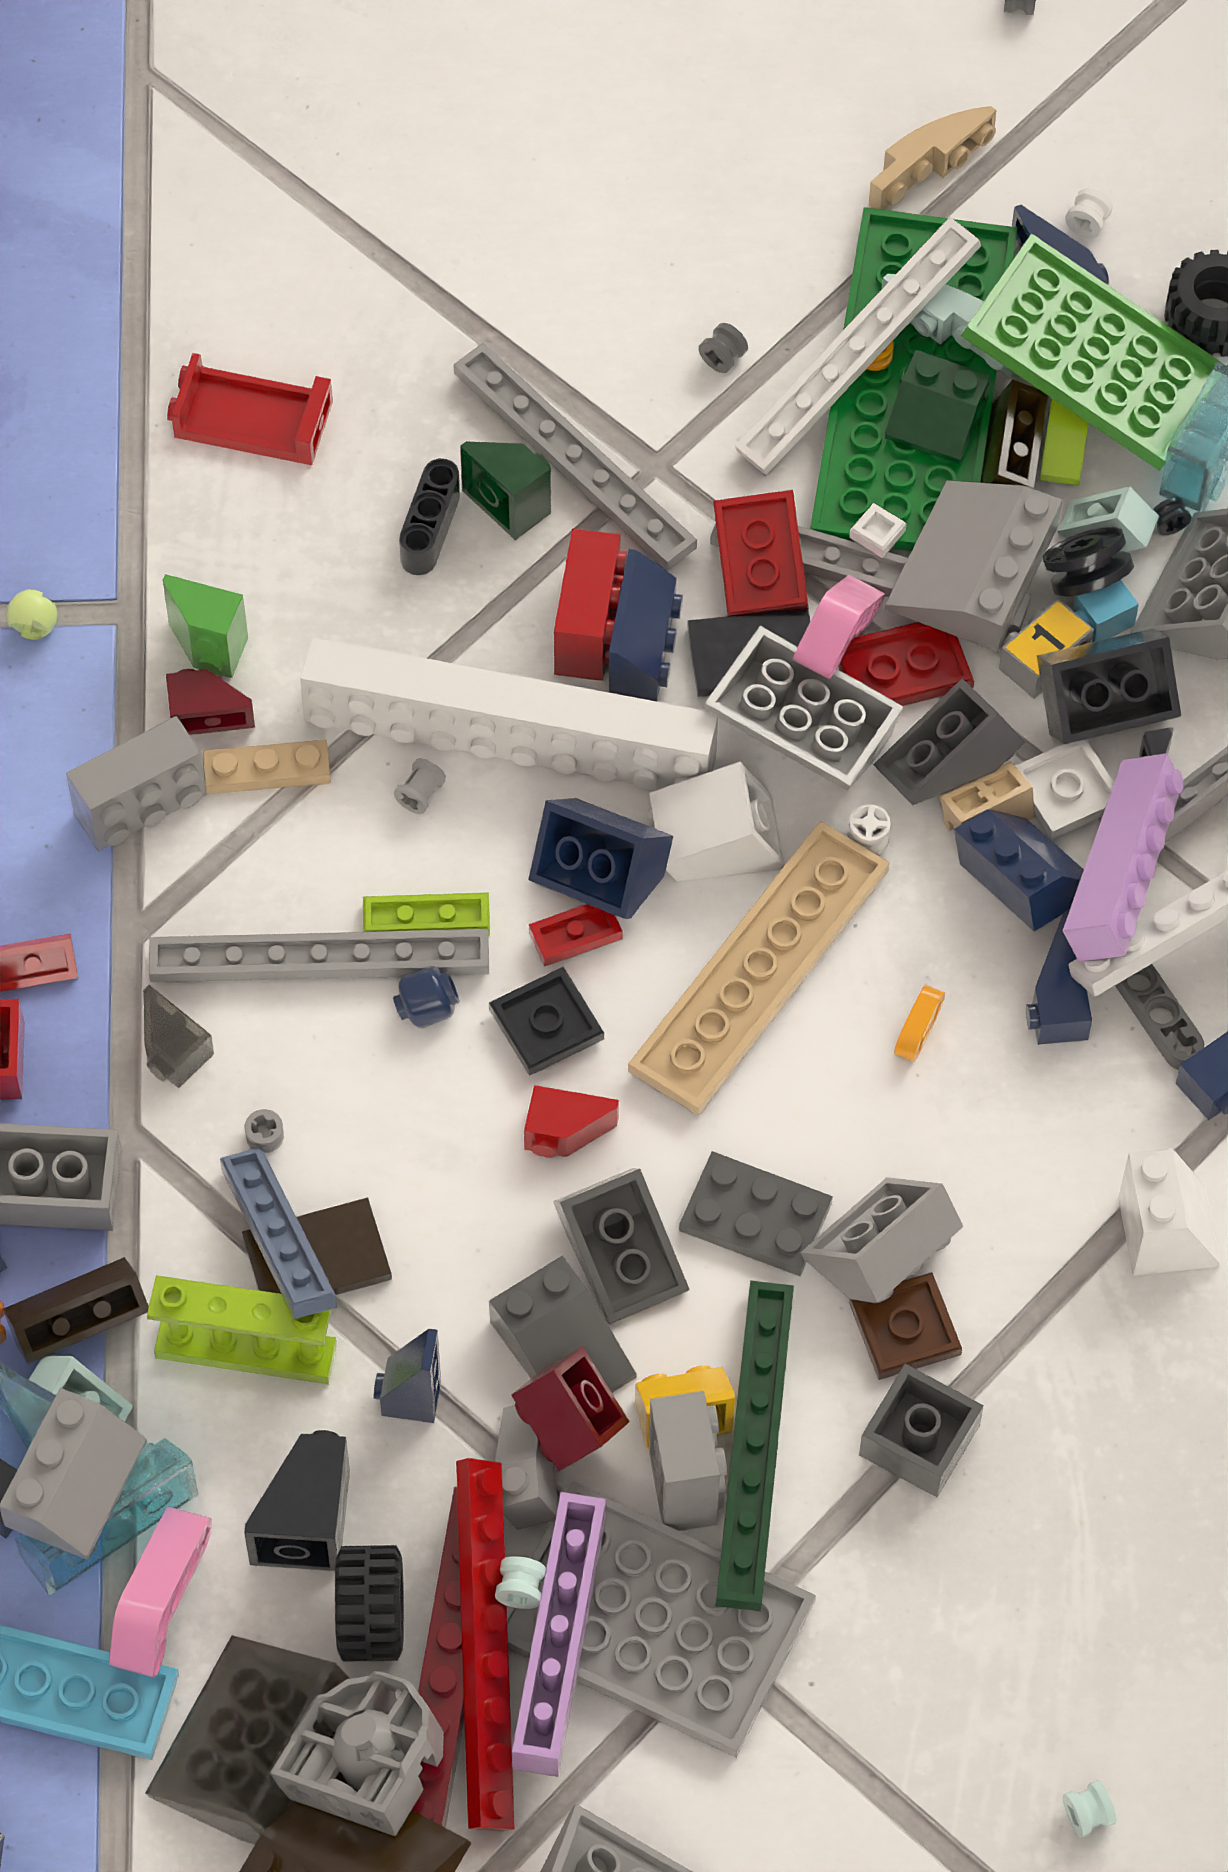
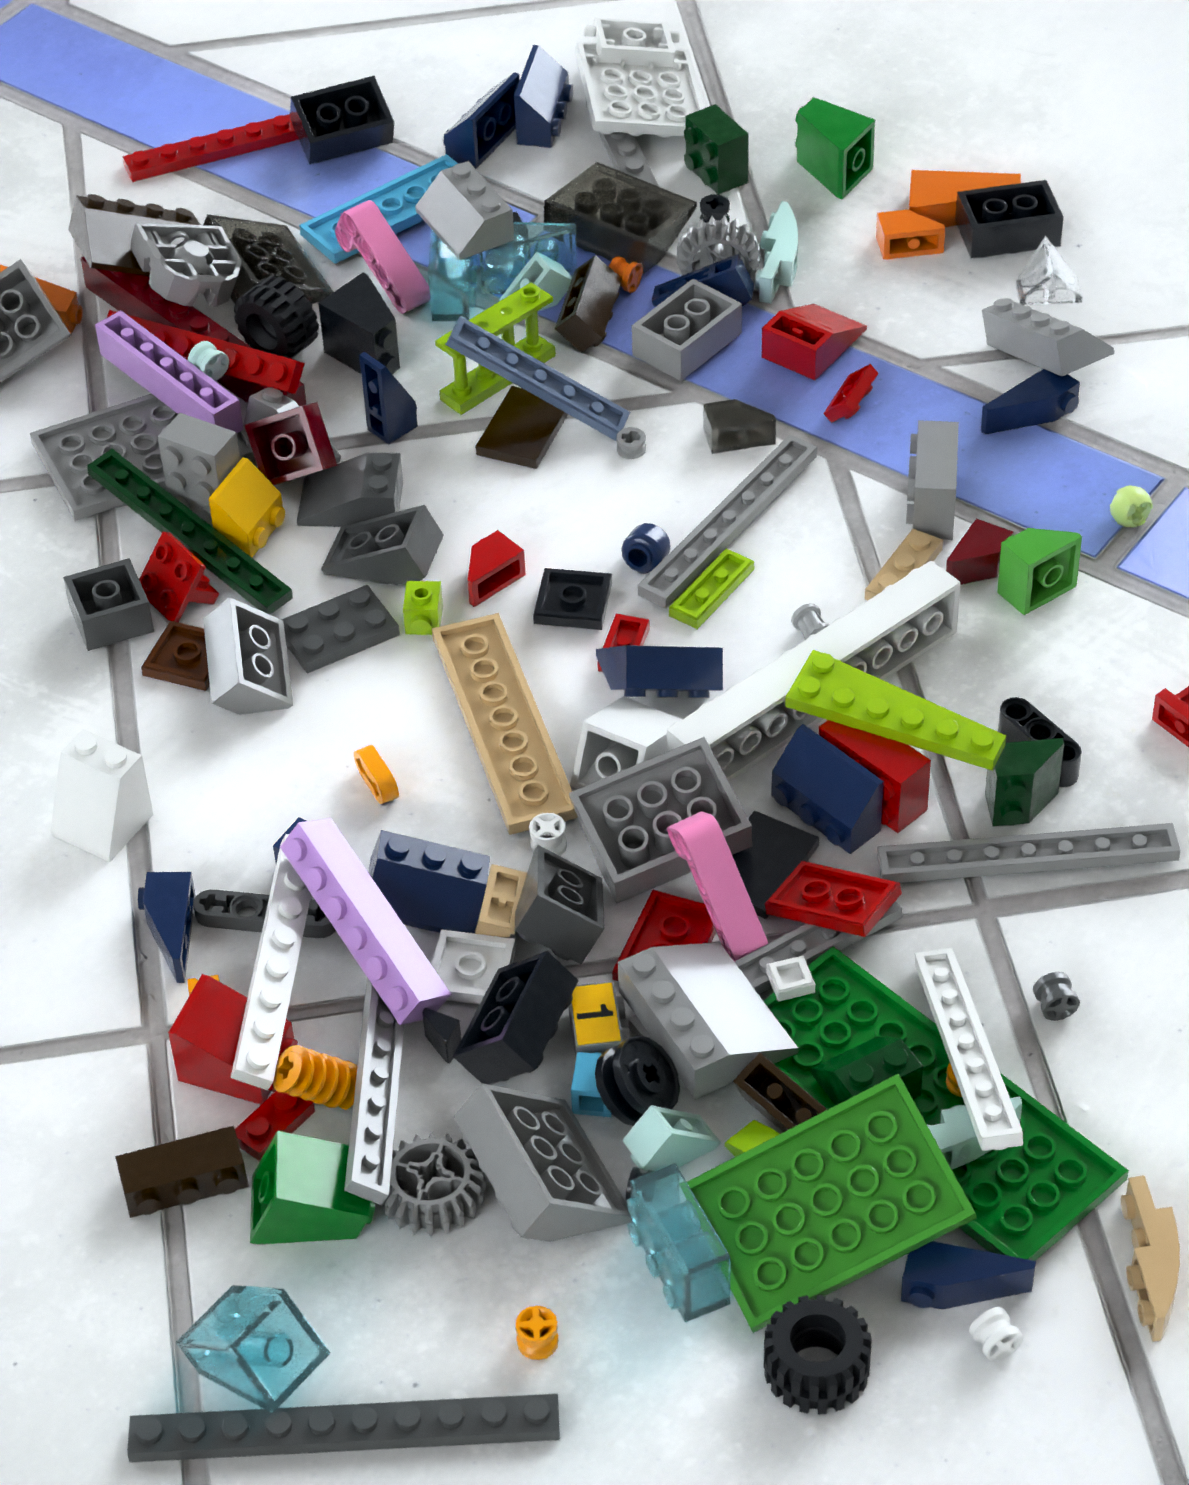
camera: 130 degrees right, 15 degrees down
none -> red bracket [139,531,219,623]
none -> lime brick [403,581,443,635]
none -> lime wing [785,650,1006,771]

